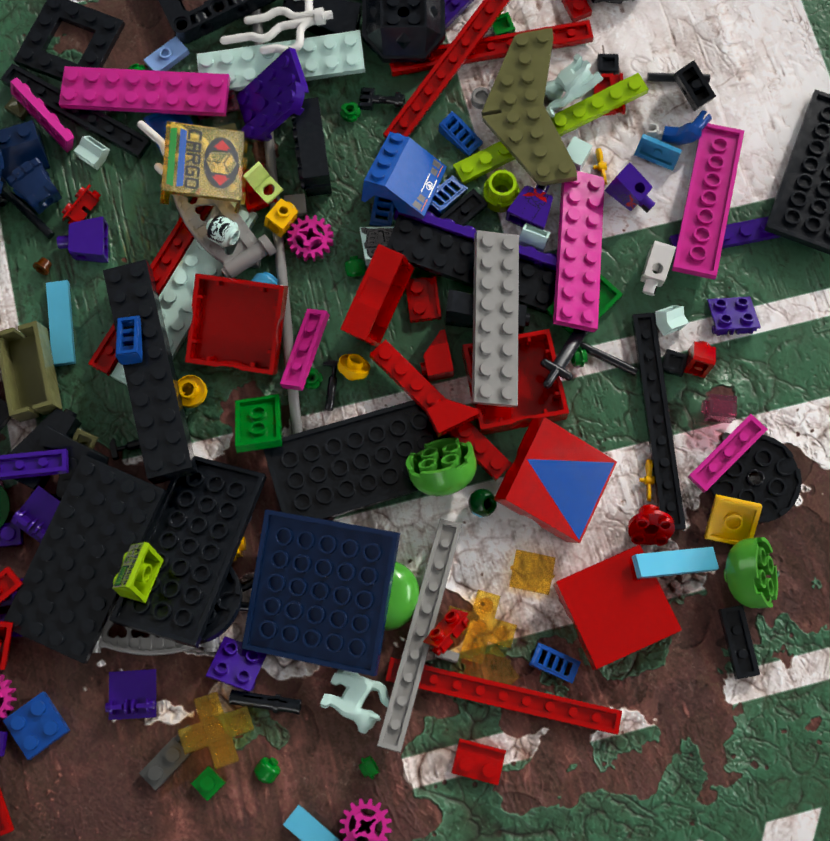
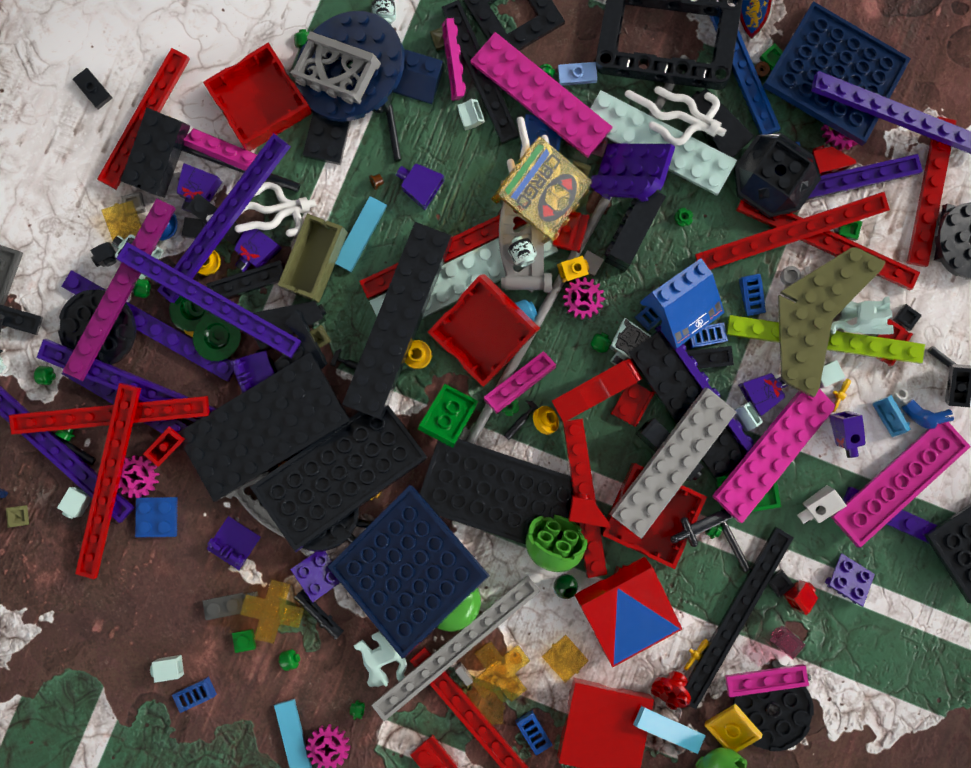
camera: 30 degrees right, 10 degrees up
dark blue piece [6,158,62,215] -> none
red hinge [61,184,101,224] -> none
lime slope [112,542,164,603] -> none
blue slope [115,315,143,365] -> none
yellowish green bracket [243,161,283,204] -> none
black hinge [358,87,405,111] -> none
red slope [420,329,454,382] -> none
red hinge [423,608,469,656] -> none
lime piece [483,168,520,213] -> none
light aqua piece [655,305,689,336] -> none

